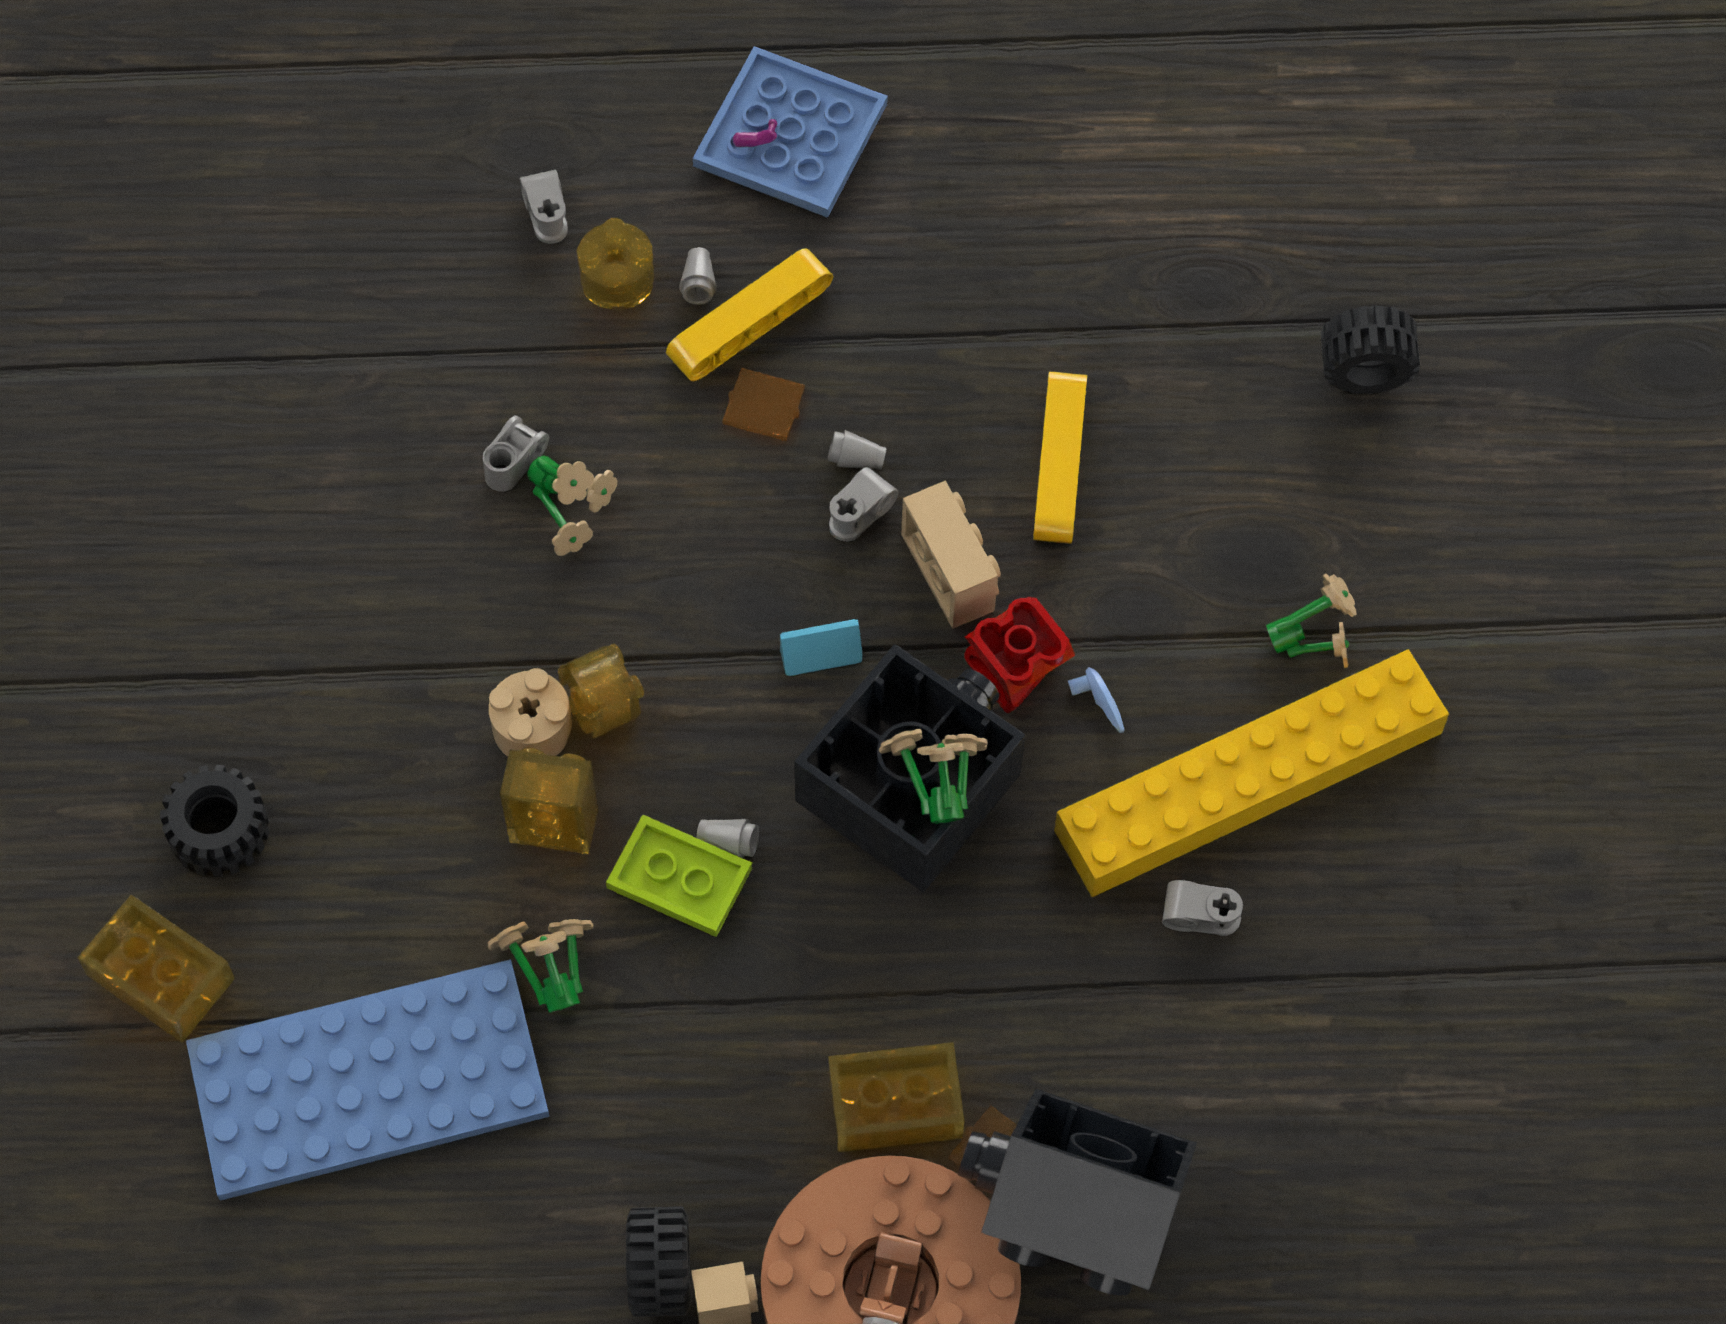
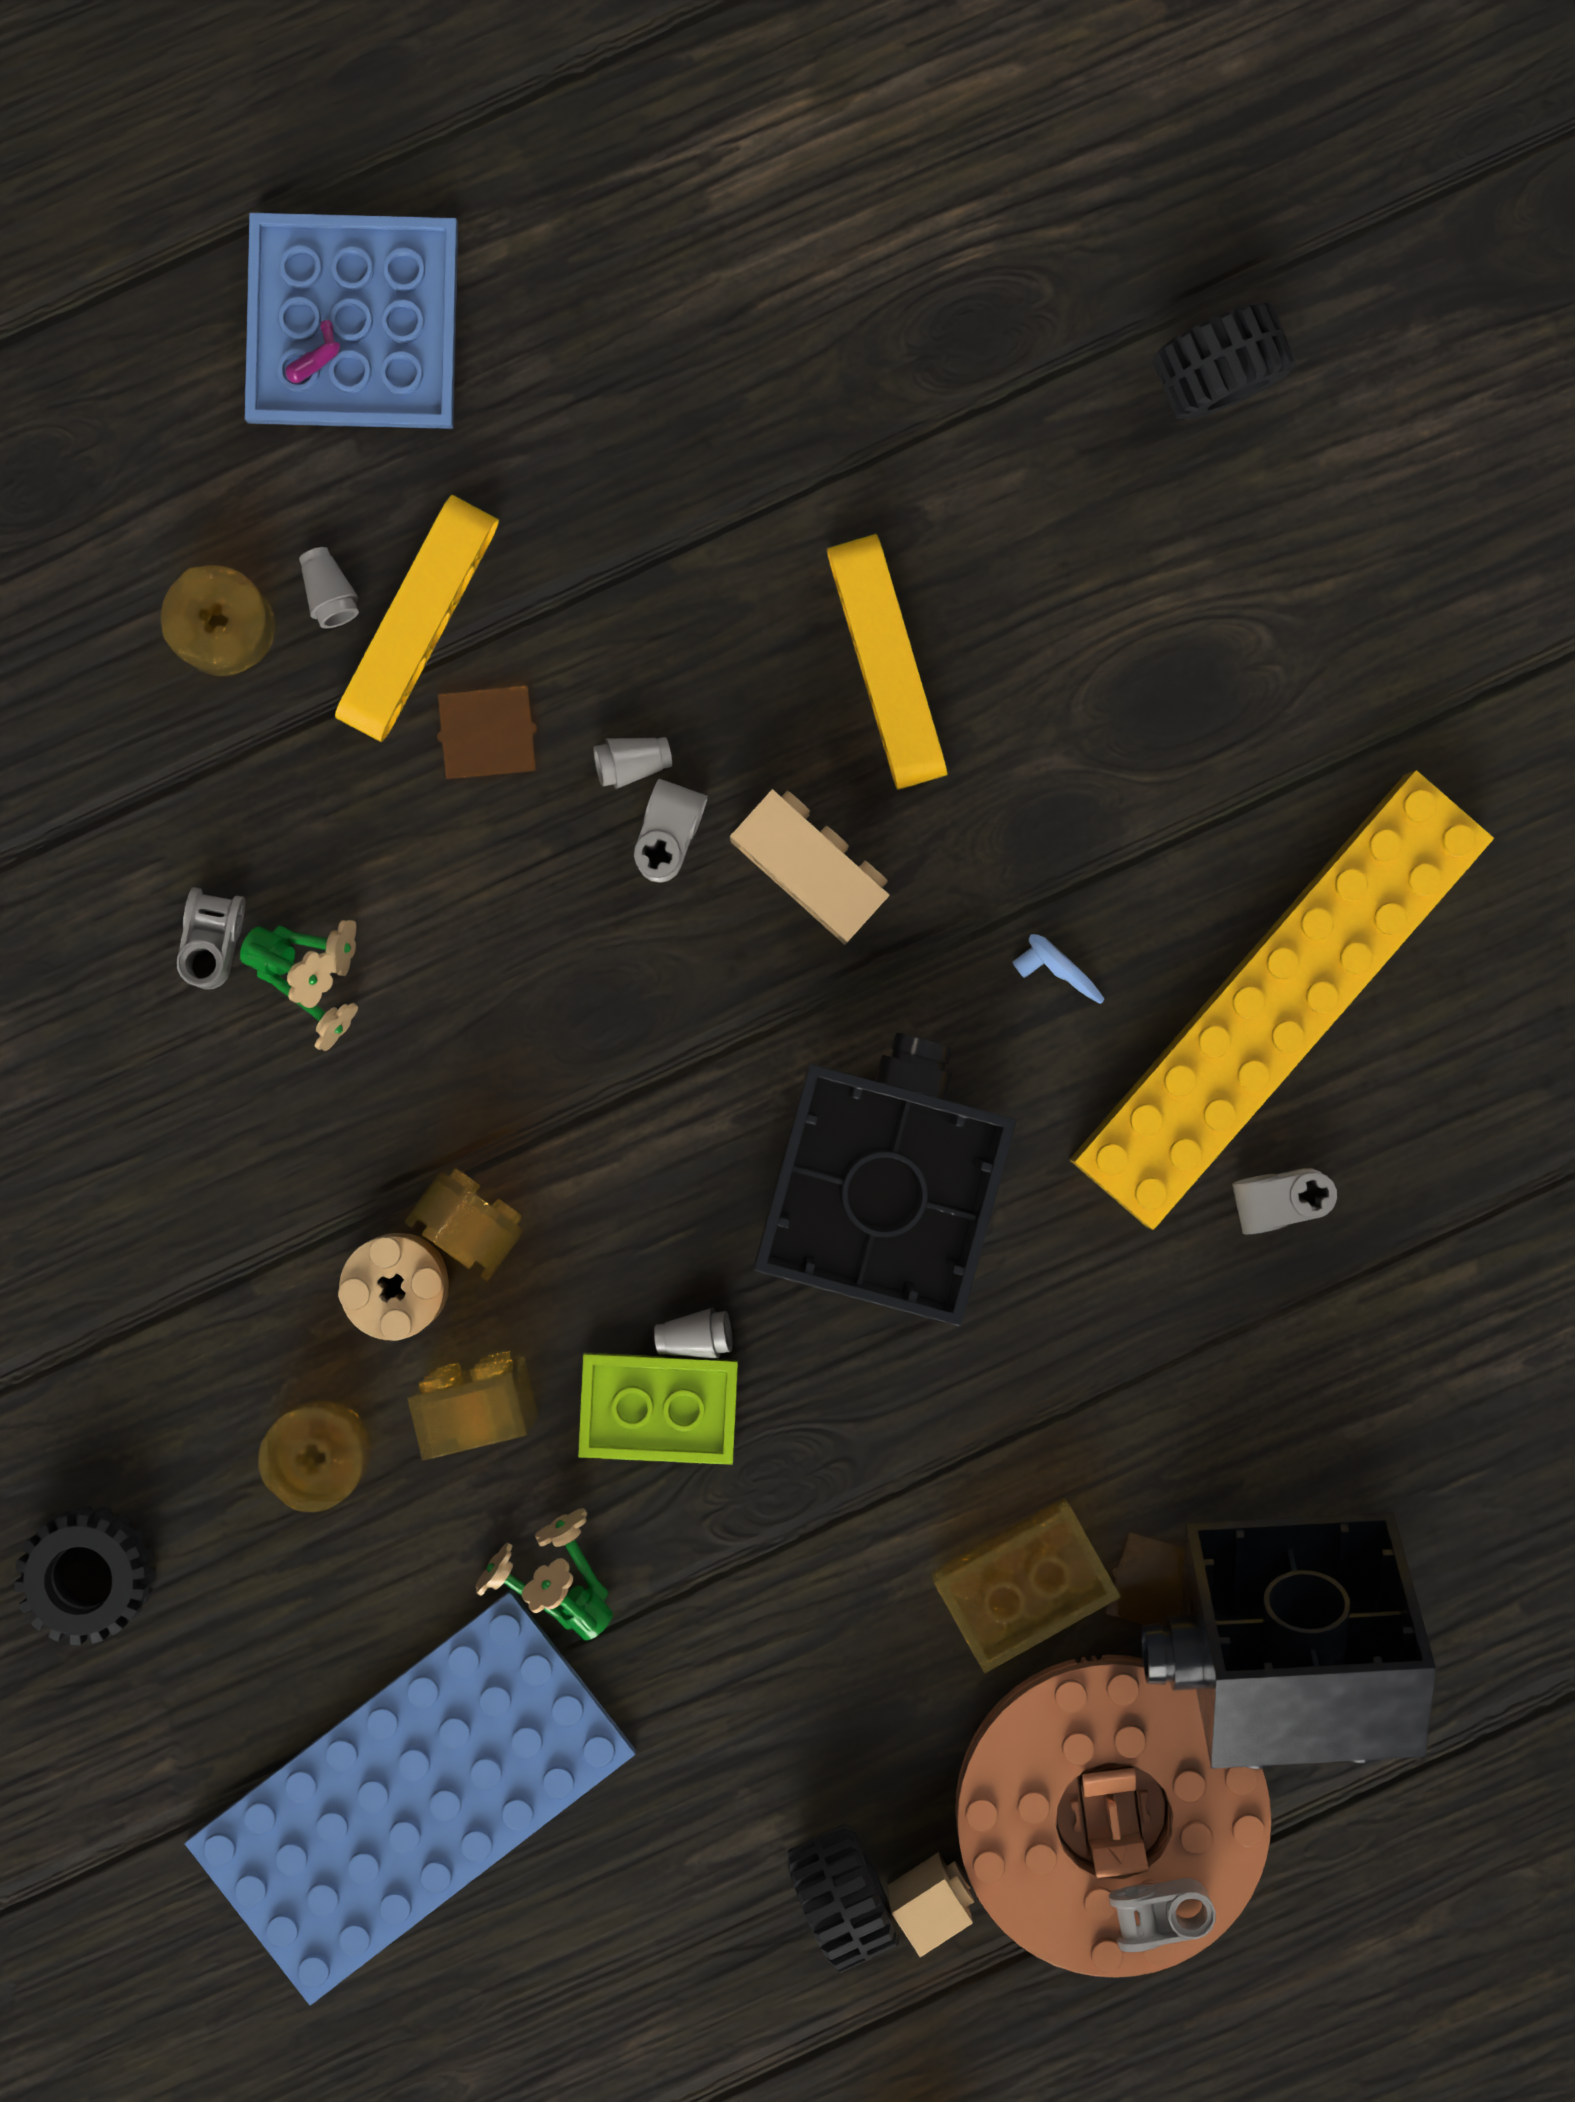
camera: 20 degrees left, 25 degrees up
clear yellow brick [78,895,235,1043] -> none
light grey piece [519,170,568,244] -> none
medium azure slope [780,619,863,676] -> none
plant [879,729,987,824] -> none
red piece [964,597,1075,713] -> none
green plant [1266,574,1356,668] -> none
none -> clear yellow brick [258,1401,371,1512]

